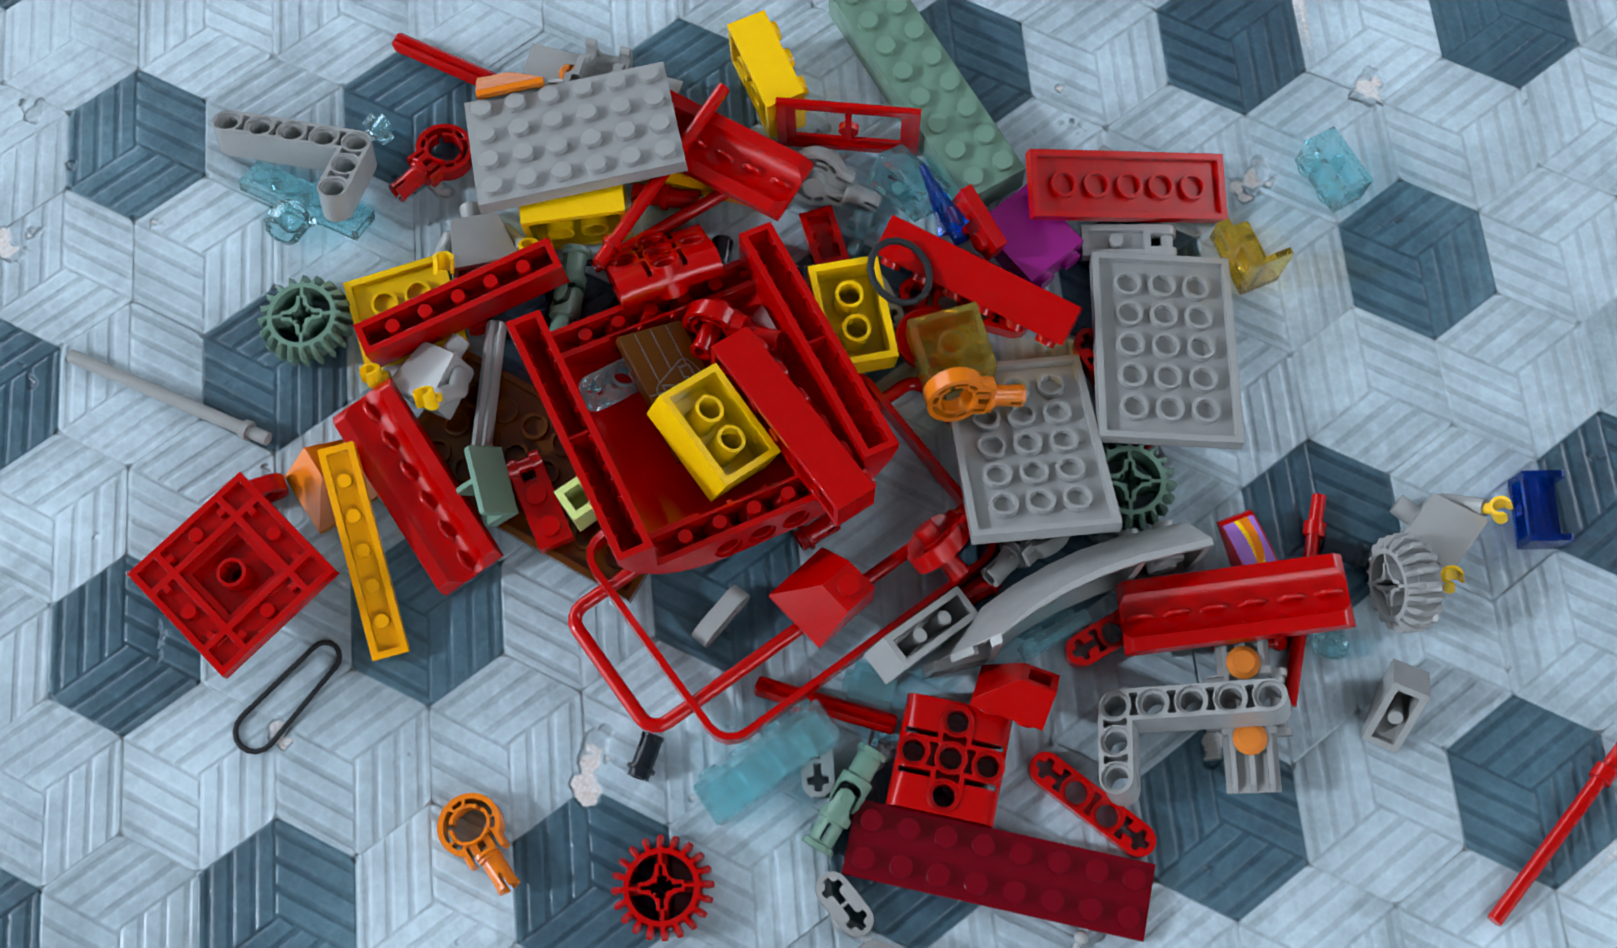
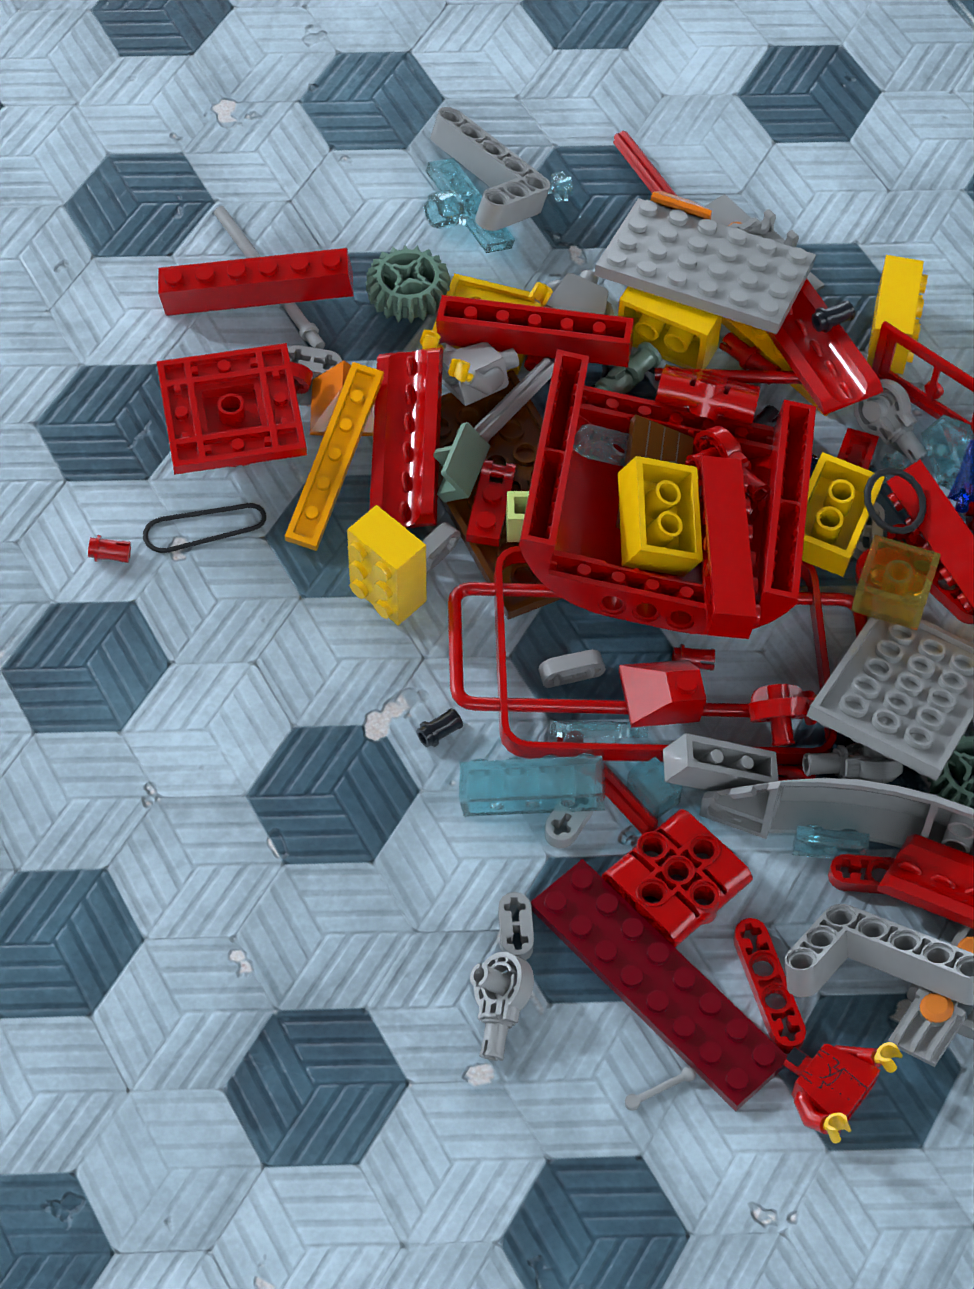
camera: 30 degrees right, 15 degrees down
red pin [388,123,472,202] -> none
orange pin [437,793,520,896] -> none
red bar [593,83,730,268] -> none
red gear [611,835,715,941] -> none
sand green piece [802,742,888,858] -> none
orange pin [923,367,1026,422] -> none
red slope [970,663,1060,731] -> none
none -> red pin [88,535,131,563]
none -> red brick [158,248,354,316]
none -> light grey beam [288,345,342,379]
none -> yellow brick [347,505,427,626]
none -> light grey beam [422,522,461,575]
none -> clear light blue plate [550,721,648,743]
none -> red torso [783,1042,903,1144]
none -> black pin [811,300,855,333]

